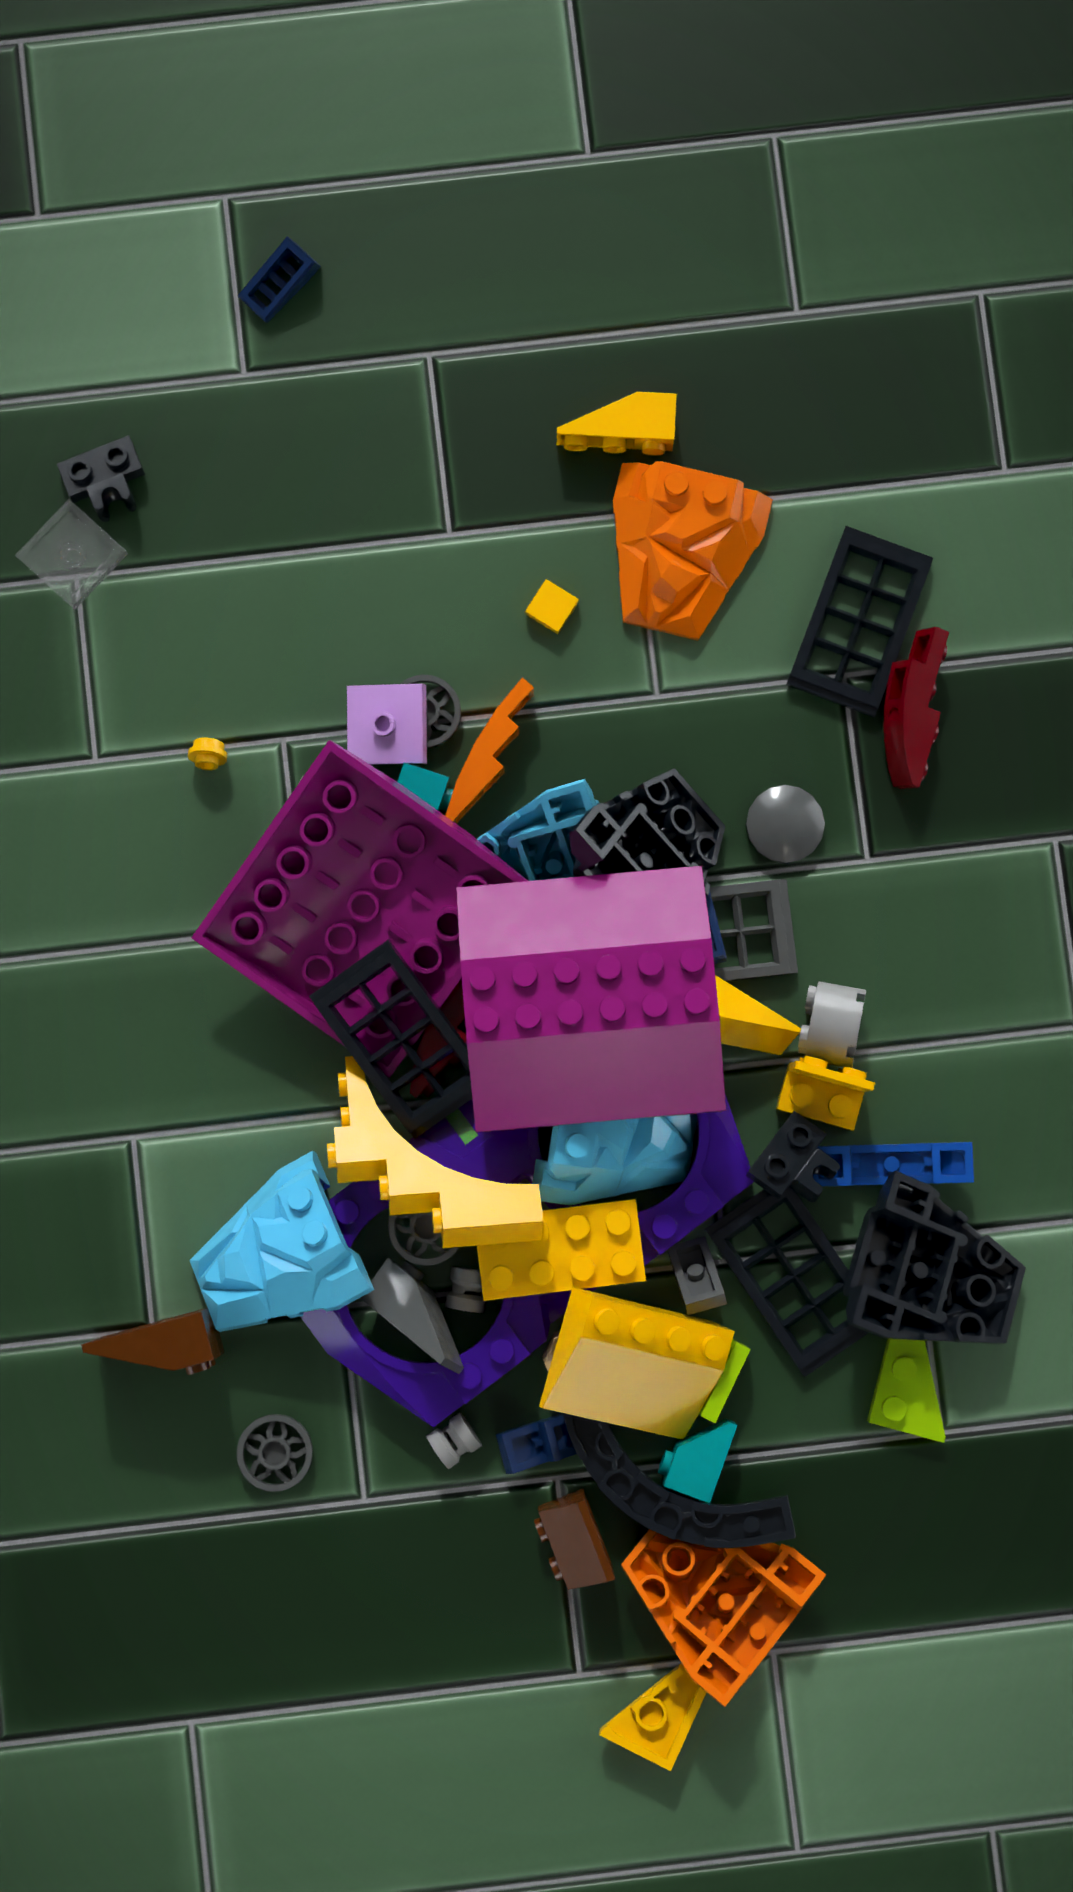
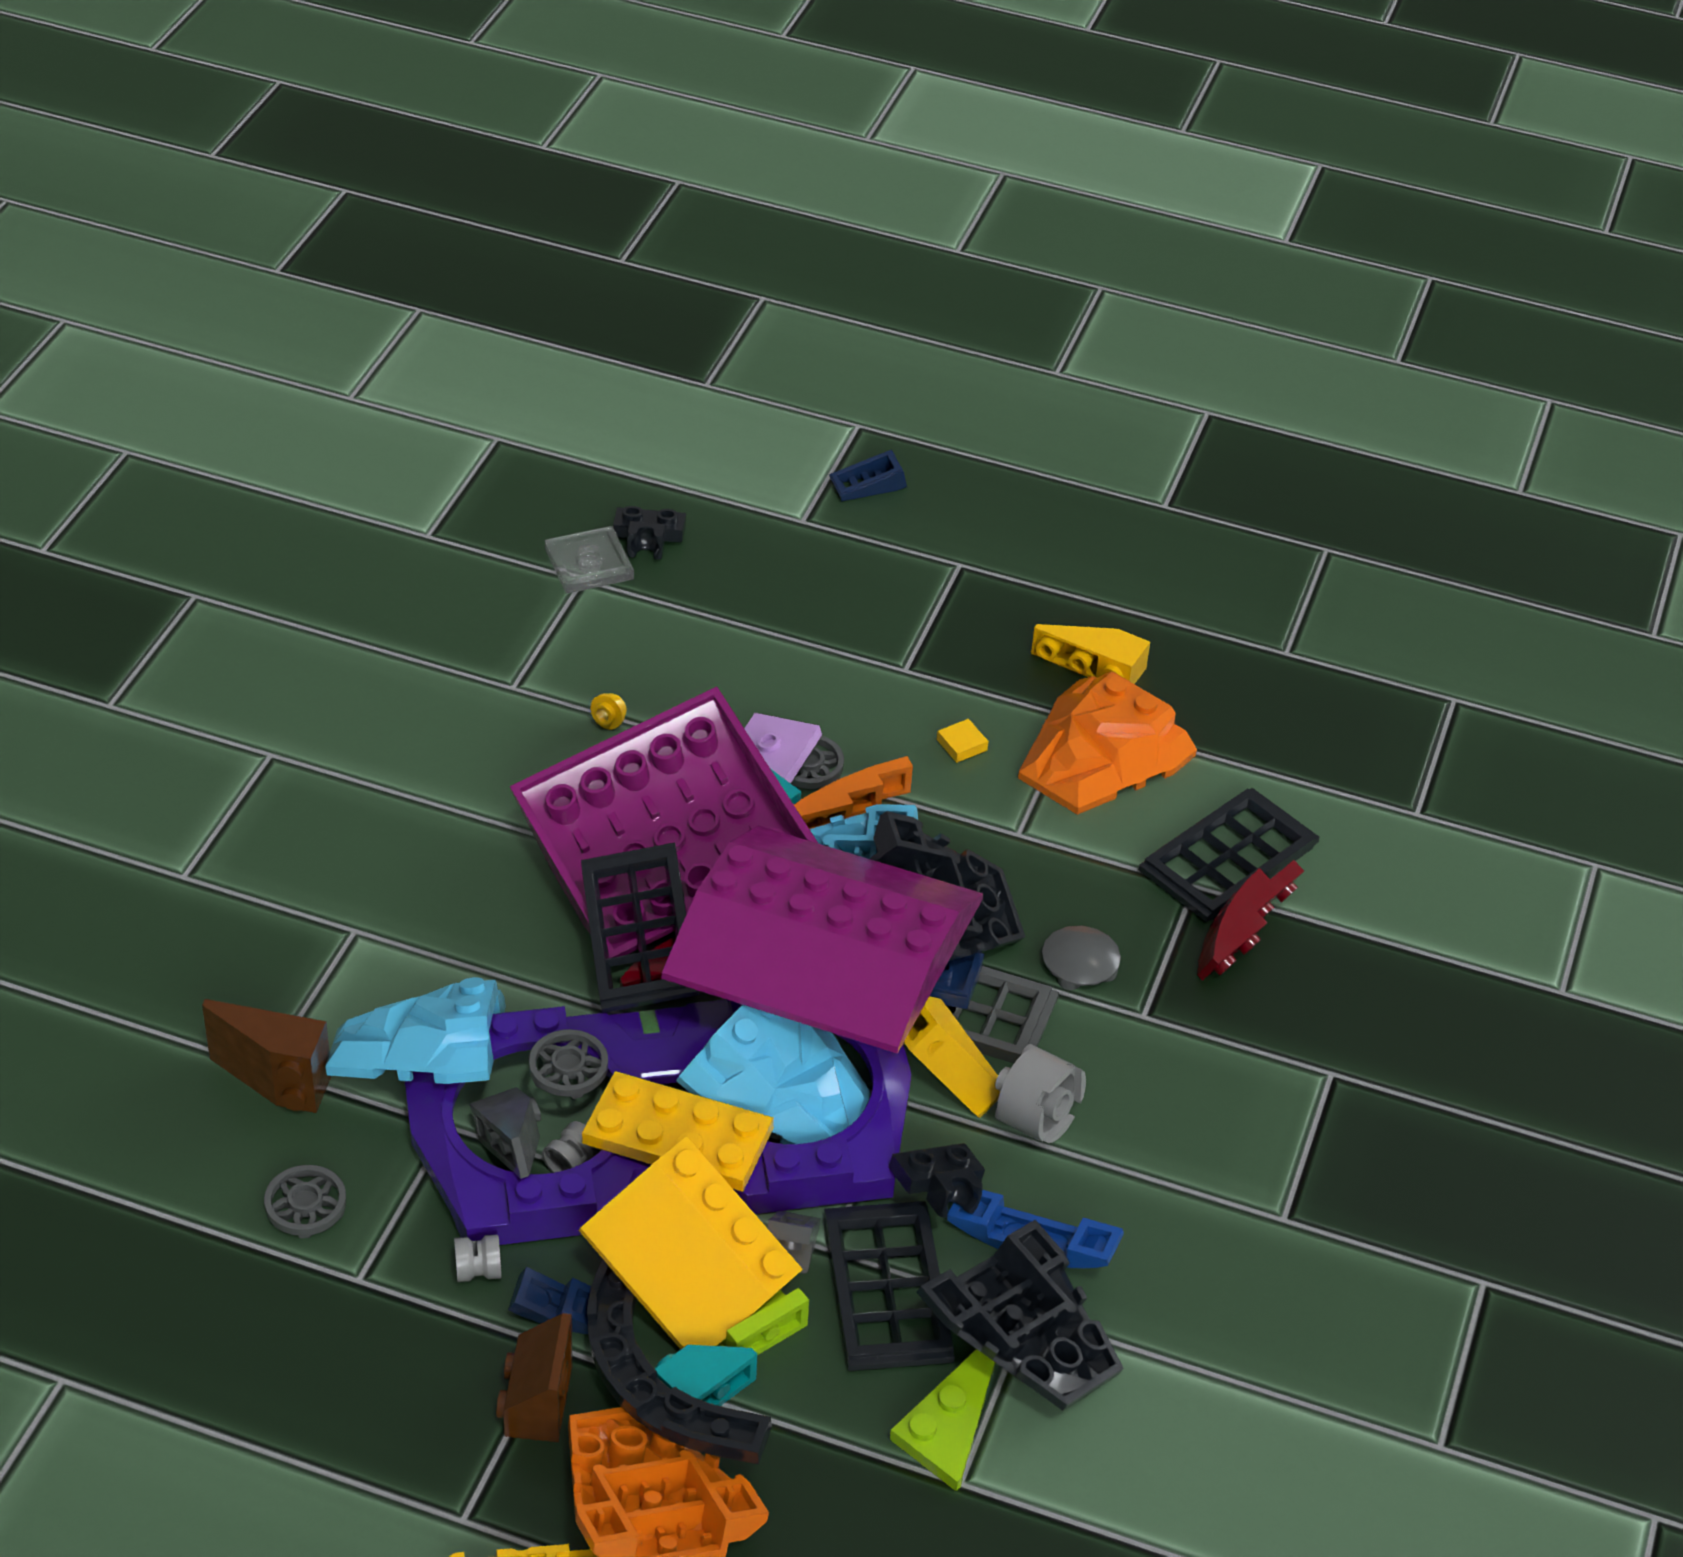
camera: 25 degrees right, 40 degrees down
yellow arch [327,1056,543,1248] -> none
yellow bracket [776,1056,875,1131] -> none

